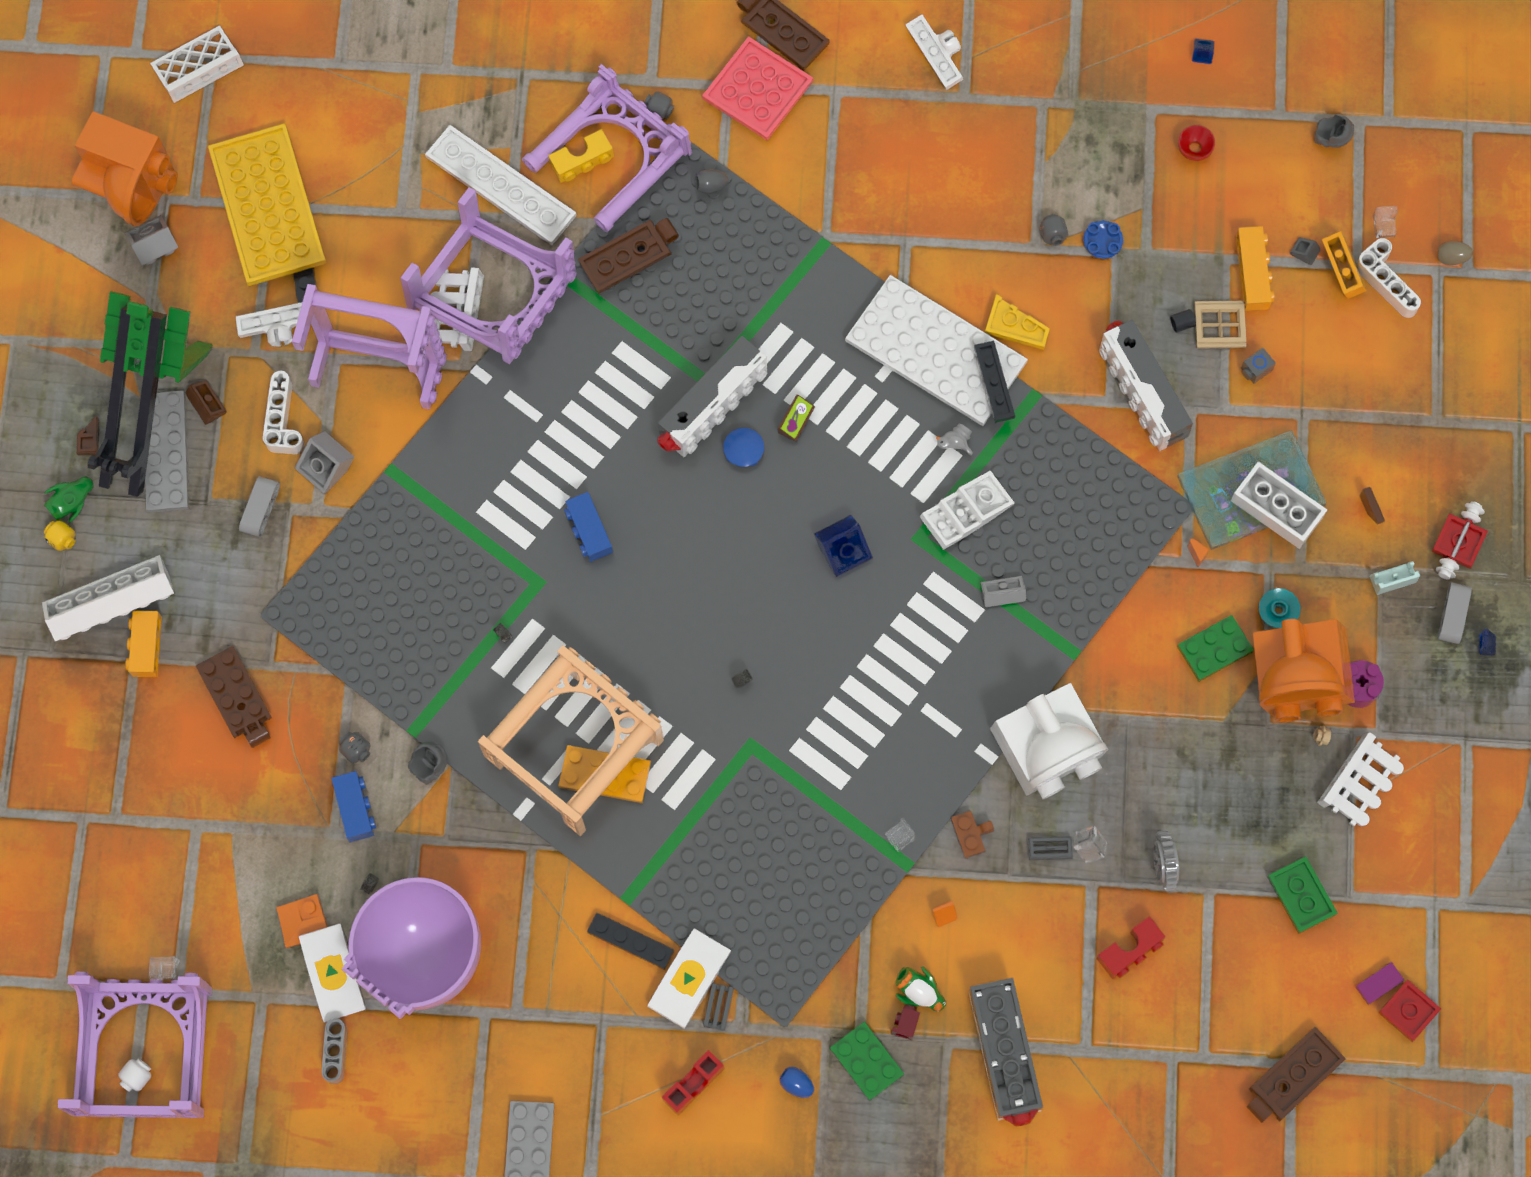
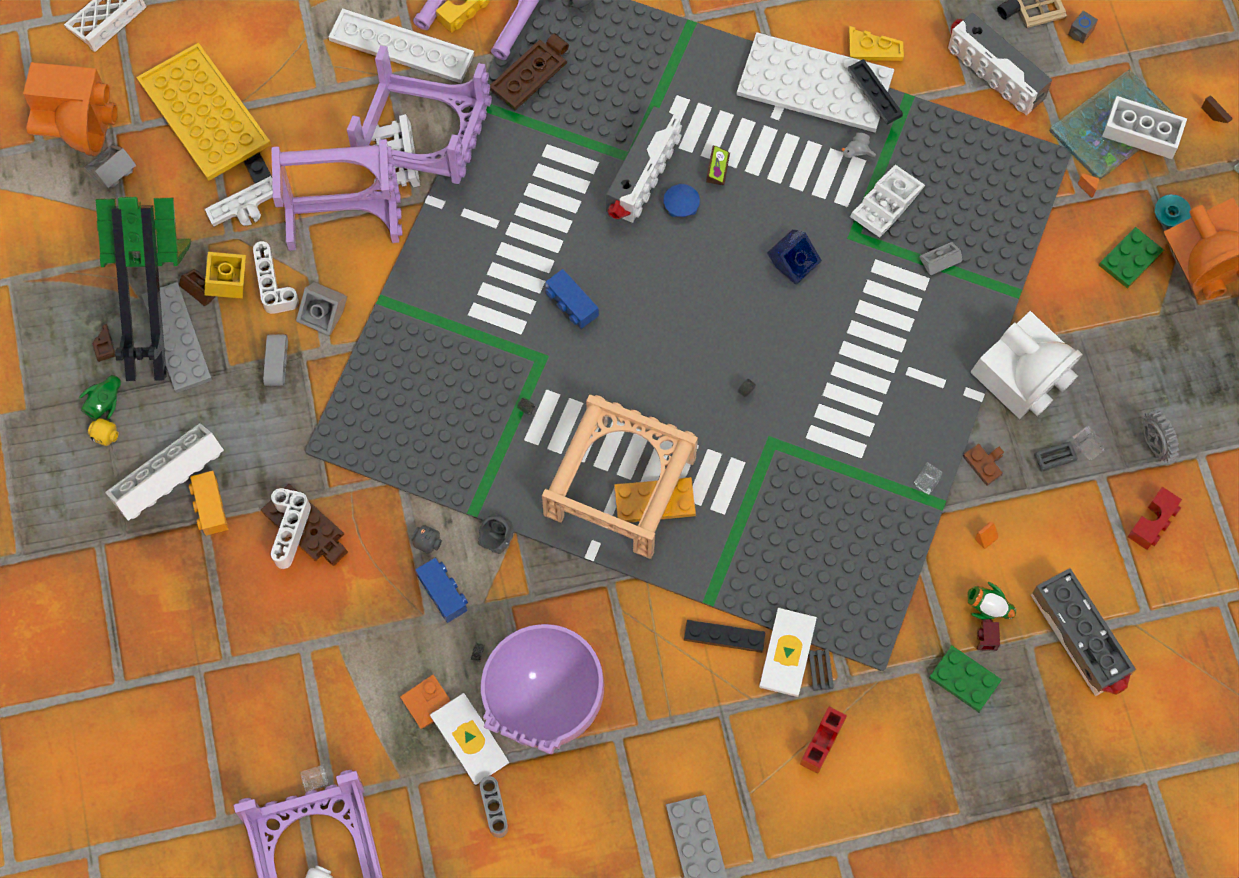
camera: 20 degrees left, 5 degrees down
blue animal [779,1067,814,1098] -> none
none -> yellow brick [205,252,246,299]
none -> white beam [271,488,311,569]

